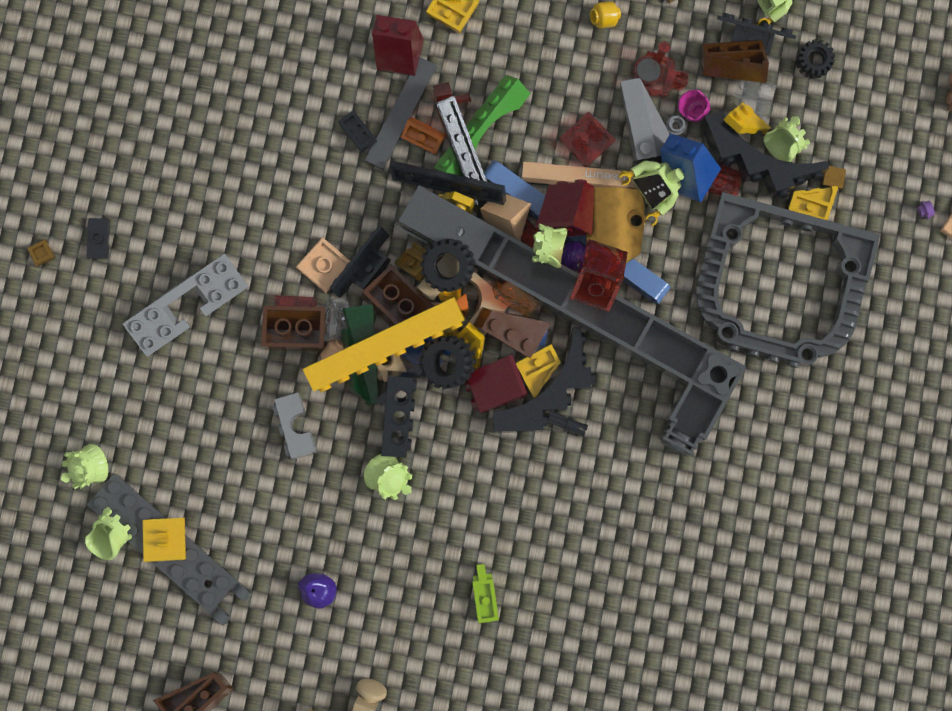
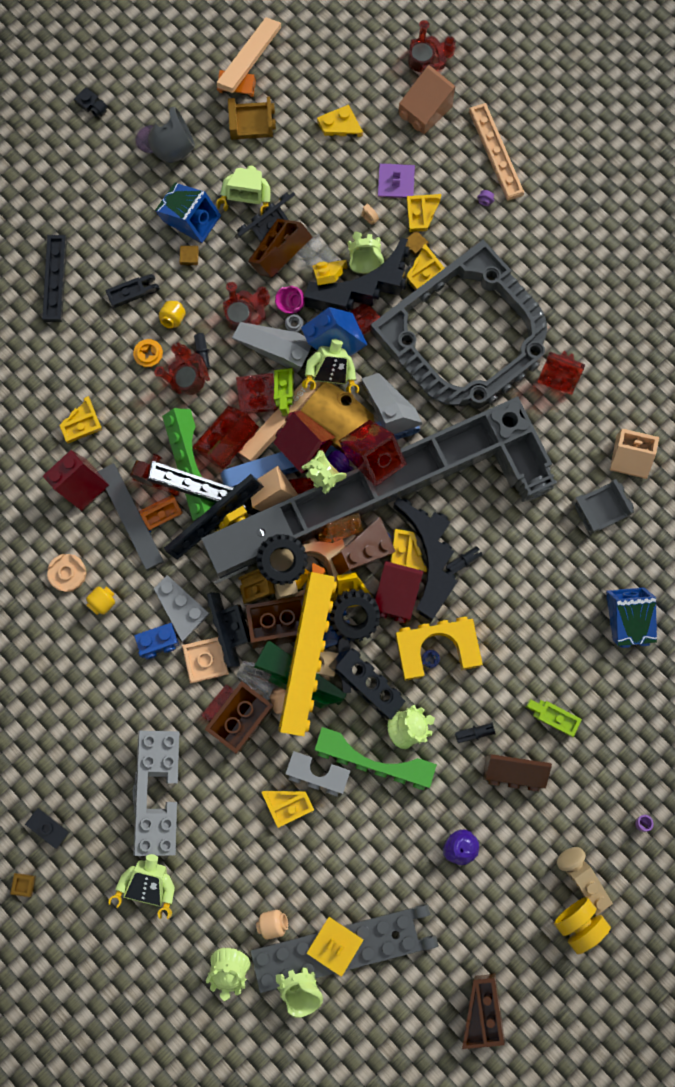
camera: 55 degrees left, 5 degrees down
black plate [338,110,377,153] -> none
black tyre [796,39,835,79] -> none
none -> light nougat tile [47,554,87,592]
none -> yellow head [86,586,115,615]
none -> torso [108,854,175,919]
none -> light orange gear [133,339,163,368]
none -> blue bracket [134,623,179,659]
none -> clear red piece [154,342,210,395]
none -> light grey wing [154,575,210,642]
none -> clear red slope [192,406,260,469]
none -> black axle [194,333,211,371]
none -> light nougat head [256,910,288,940]
none -> yellow wing [262,791,314,828]
none -> lime hinge [274,368,294,416]
none -> bright green arch [315,727,437,791]
none -> yellow wing [317,105,363,137]
none -> light nougat tile [361,203,379,225]
none -> light grey wedge [361,373,422,436]
none -> medium lavender piece [378,163,415,198]
none -> yellow arch [395,617,483,681]
none -> yellow wing [406,194,441,232]
none -> clear blue bush [422,650,440,668]
none -> black axle [455,722,496,743]
none -> reddish brown slope [483,754,552,792]
none -> clear red plate [537,351,585,395]
none -> dark grey panel [572,479,634,535]
none -> slope [606,587,657,648]
none -> light nougat slope [610,429,659,479]

